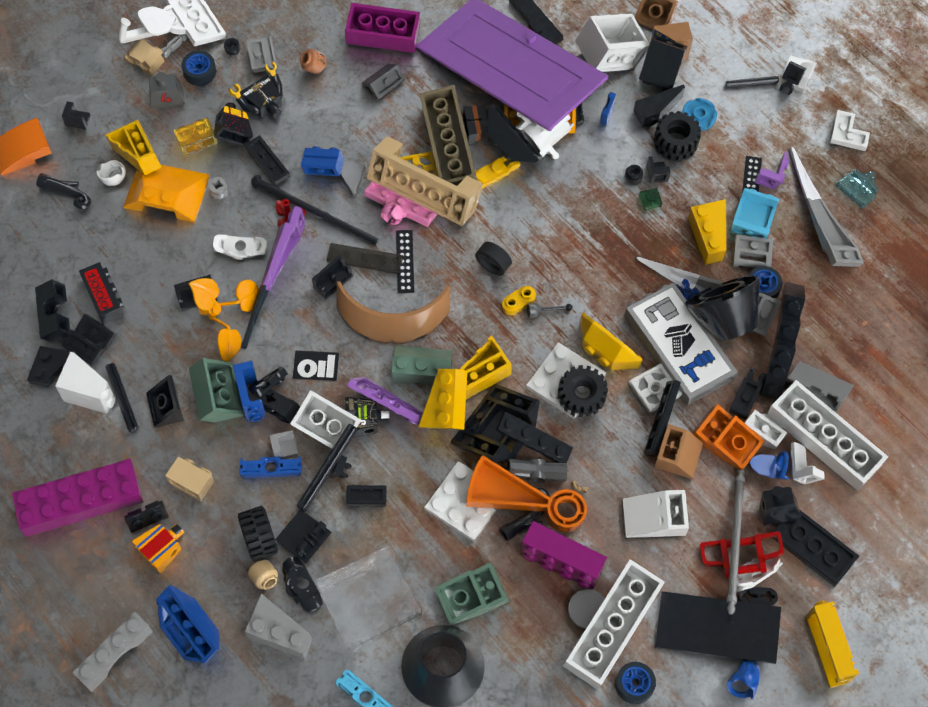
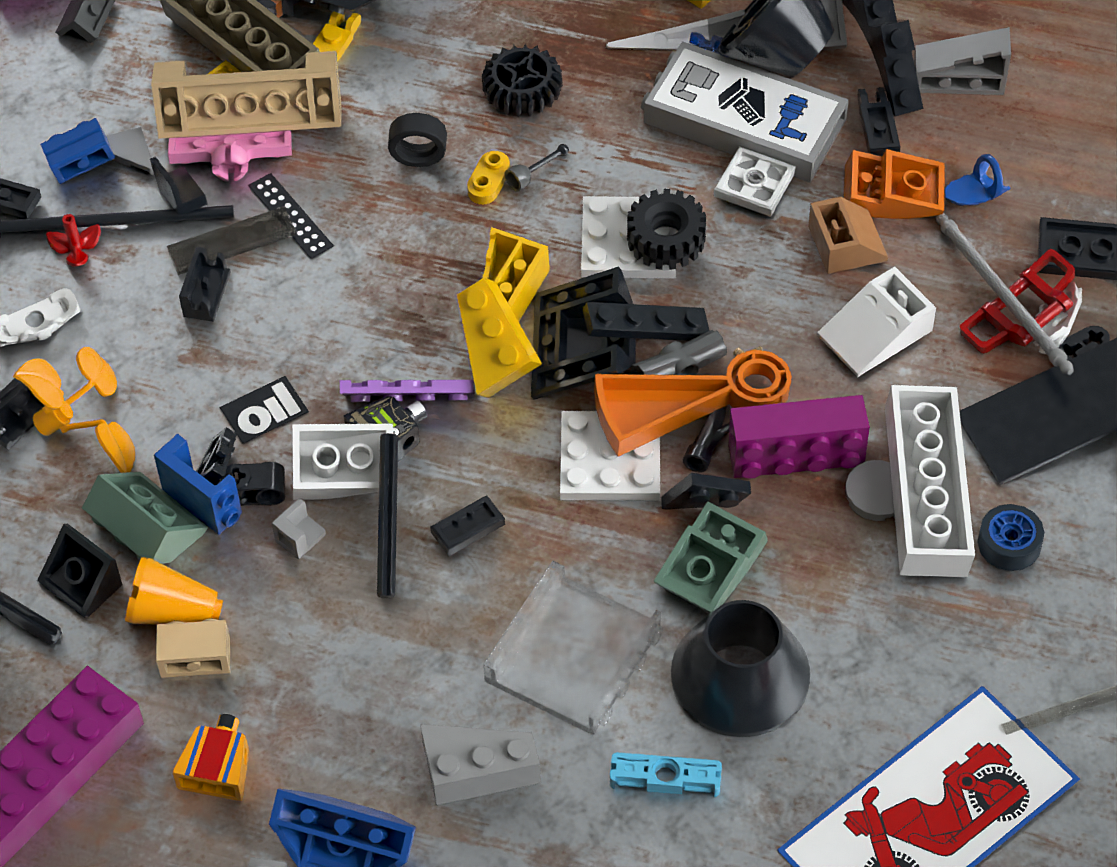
camera: 30 degrees left, 10 degrees down
black hinge [124,500,169,533] -> none
black tyre [238,505,278,561] -> none
blue piece [239,456,302,478] -> none
medium lavender plate [241,206,306,349] -> none
tan head [248,559,278,590] -> none
black hinge [275,510,332,564] -> none
black piece [282,556,323,612] -> none
black tile [328,455,352,479] -> none
medium nougat windscreen [337,281,450,344] -> none
sand green slope [391,345,453,385] -> none
yellow wedge [580,312,642,370] -> none
black tile [644,380,681,456] -> none
white slope [745,410,787,449] -> none
black torso [759,486,801,525] -> none
white brick [767,380,888,491] -> none
white bracket [790,442,825,484] -> none
none -> light orange cone [125,557,223,624]
none -> black panel [150,156,208,216]
none -> black gear [482,43,563,118]
none -> black wing [661,473,751,510]

